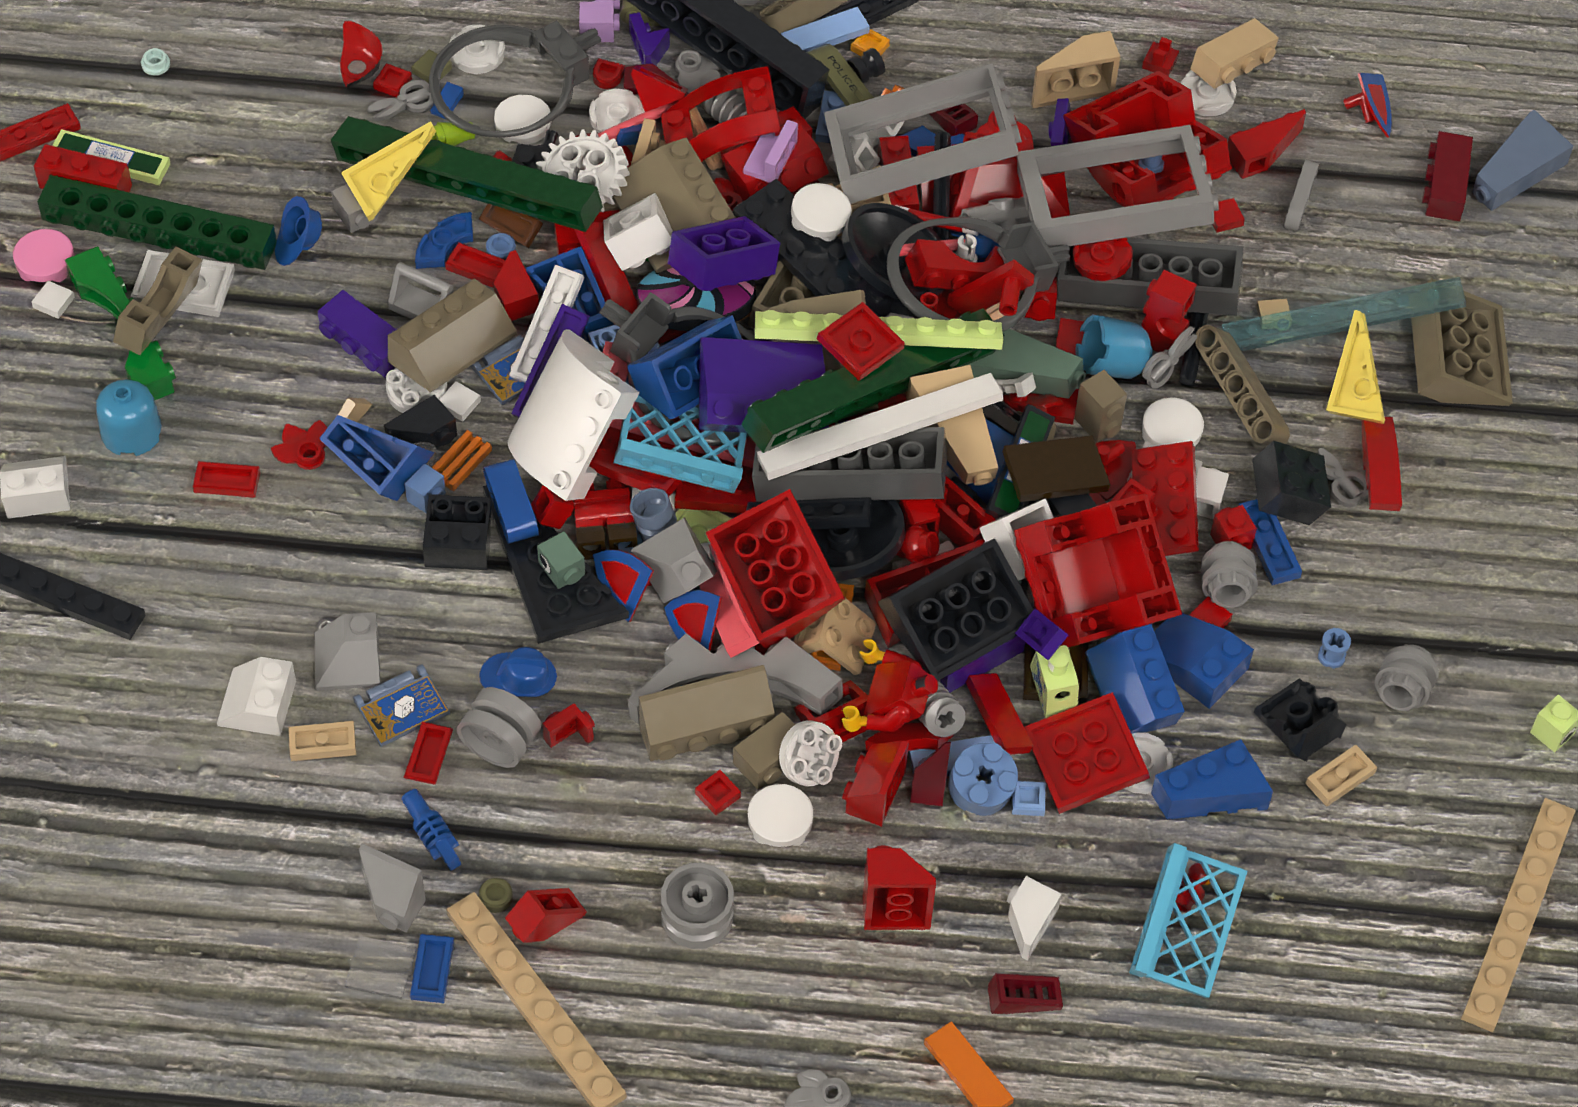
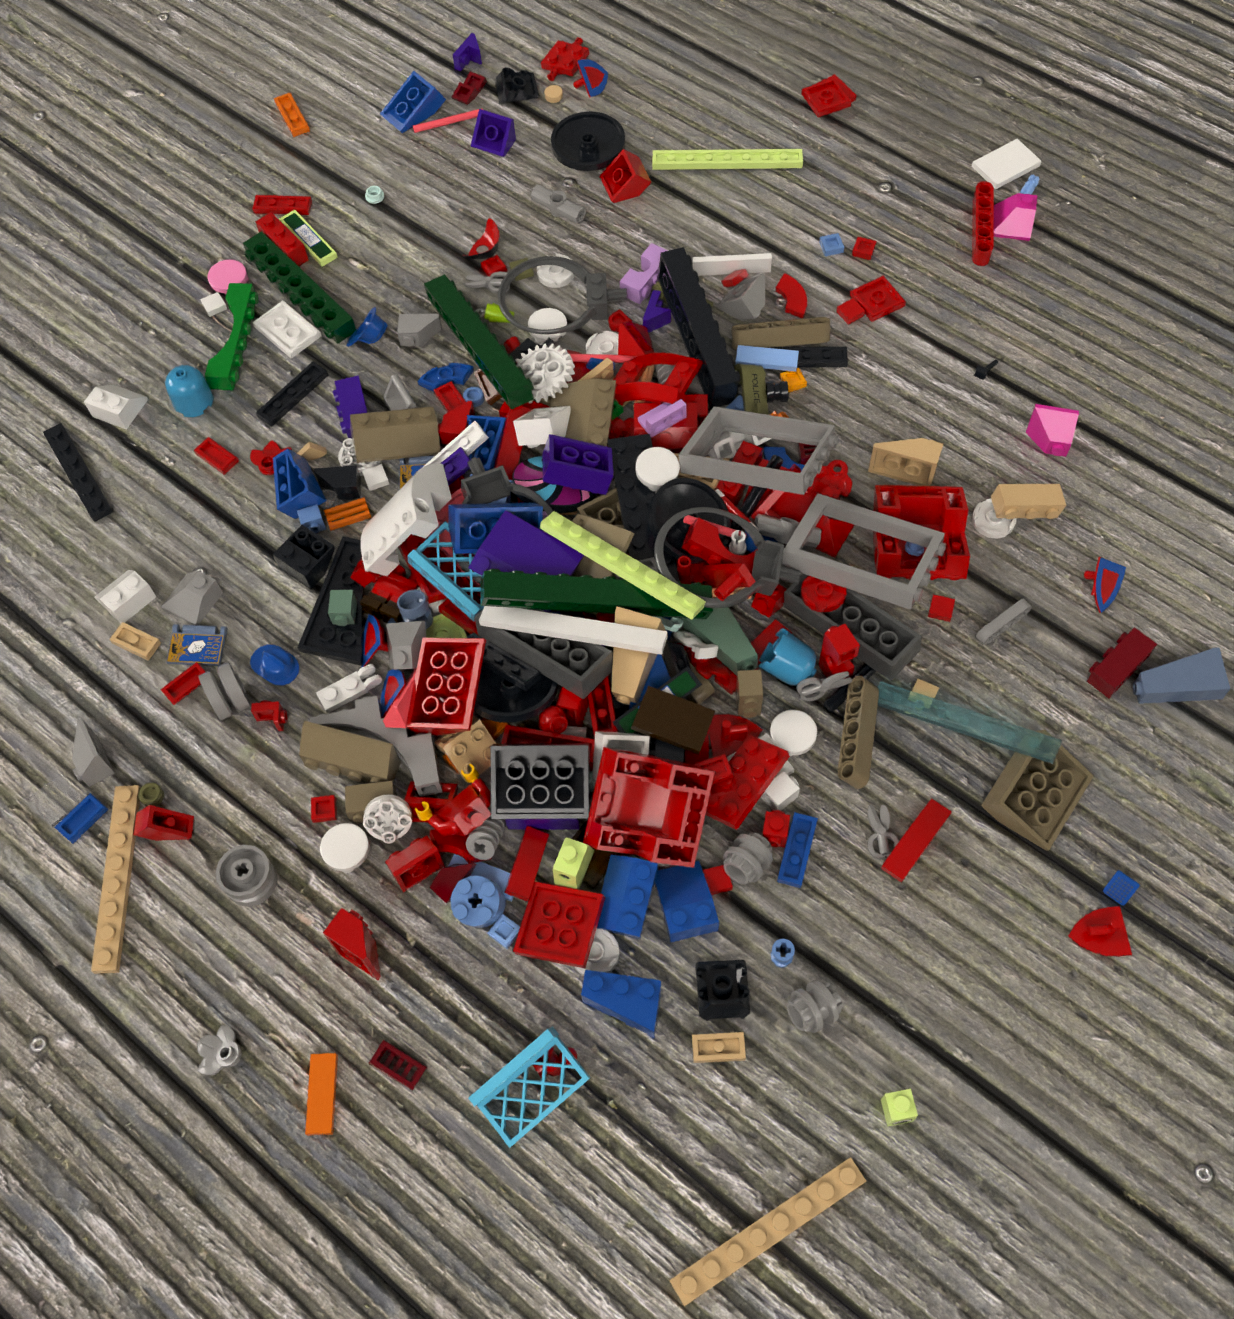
camera: 40 degrees right, 5 degrees up
dark tan arch [113,247,203,355] -> none
light yellow wing [341,121,436,222] -> none
blue hinge [401,789,462,871] -> none
blue piece [430,81,464,120] -> none
blue beam [483,459,539,543] -> none
light grey plate [675,50,721,94] -> none
red plate [817,302,905,381] -> none
white slope [1006,876,1062,961] -> none
dark purple plate [1015,608,1069,660] -> none
dark purple plate [1049,98,1071,146] -> none
red tile [1142,37,1179,76] -> none
red slope [1228,109,1306,179] -> none
black brick [1252,441,1331,525] -> none
light yellow wing [1326,310,1385,424] -> none
none -> black tile [256,361,329,427]
none -> white hinge [316,664,382,713]

